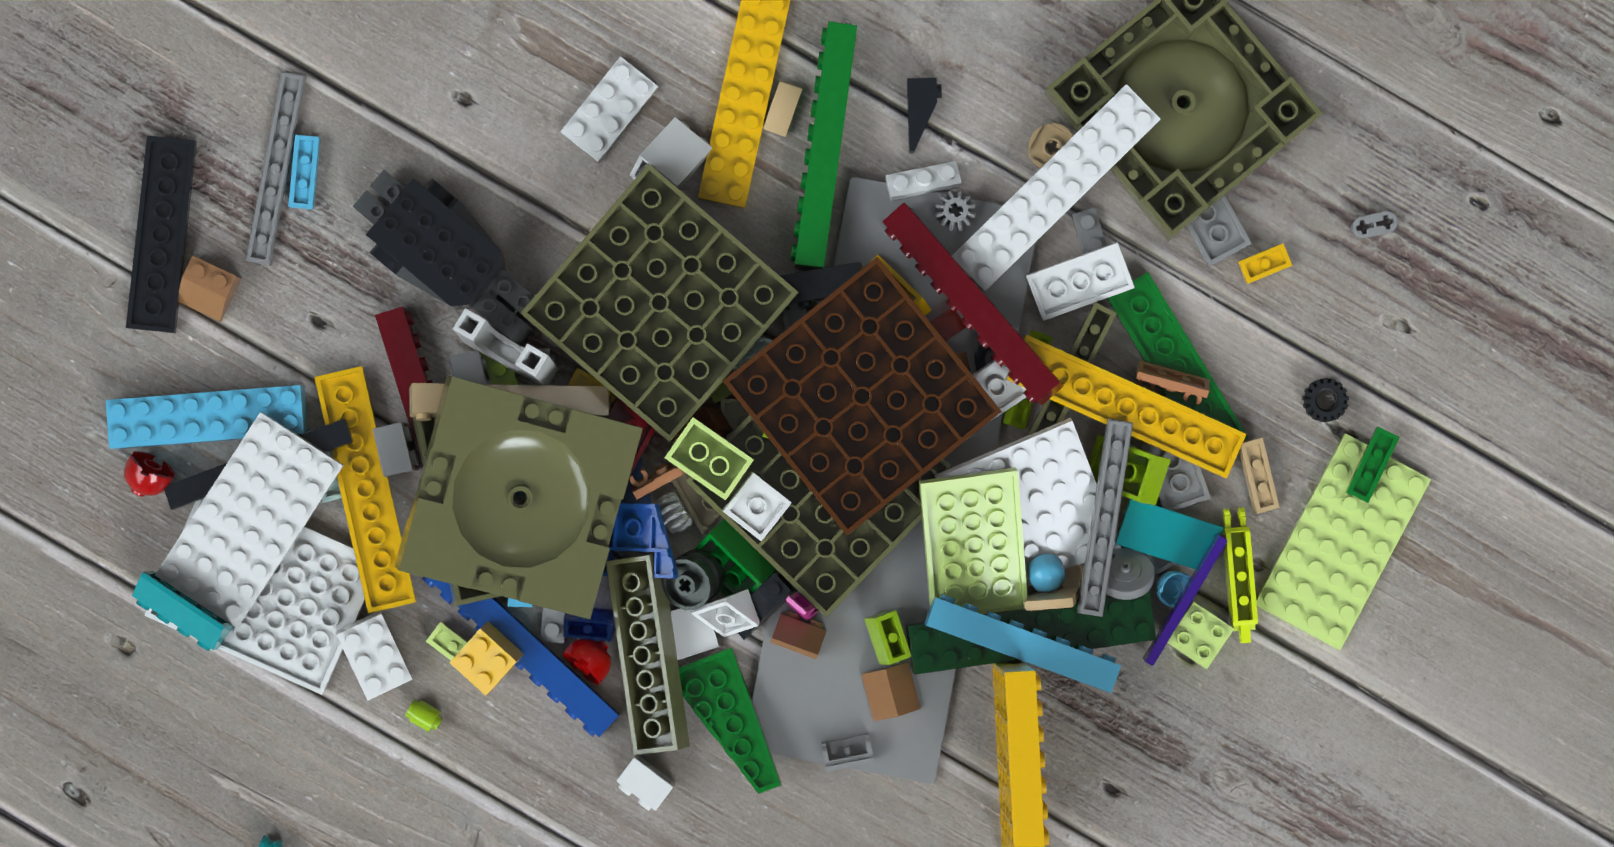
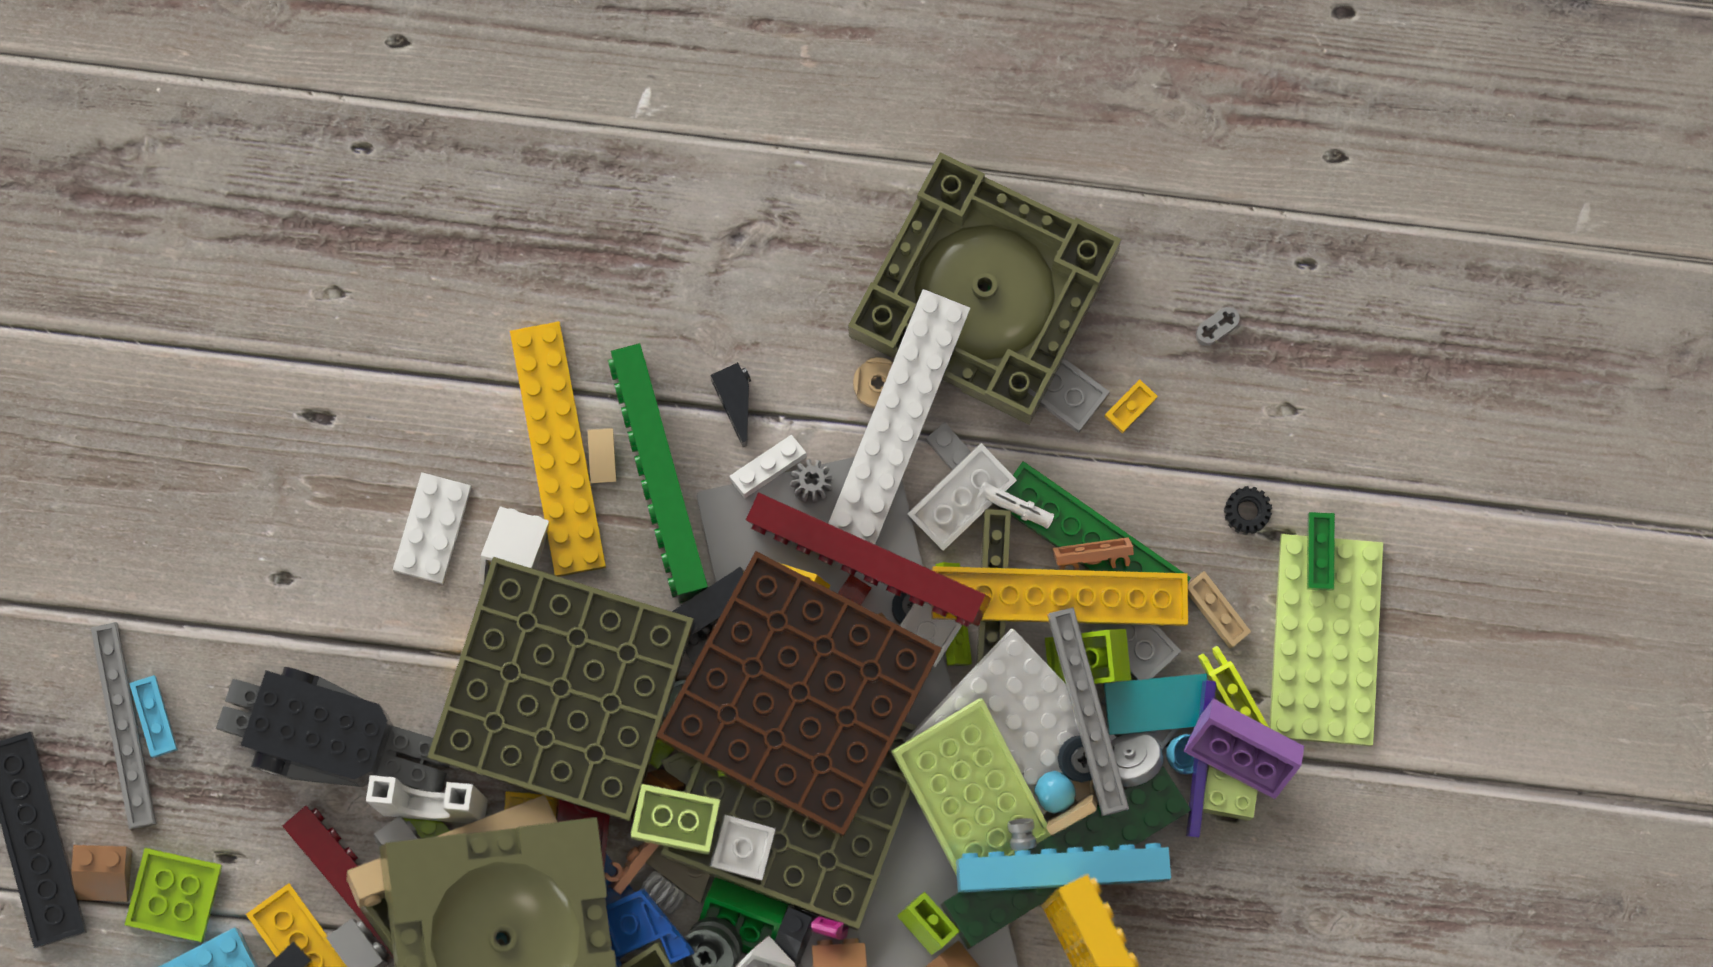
camera: 30 degrees left, 10 degrees down
none -> lime plate [124,848,223,943]
none -> white pin [978,482,1054,529]
none -> light grey wheel [1007,818,1037,850]
none -> black wheel [1058,735,1092,783]
none -> medium lavender slope [1184,699,1304,799]

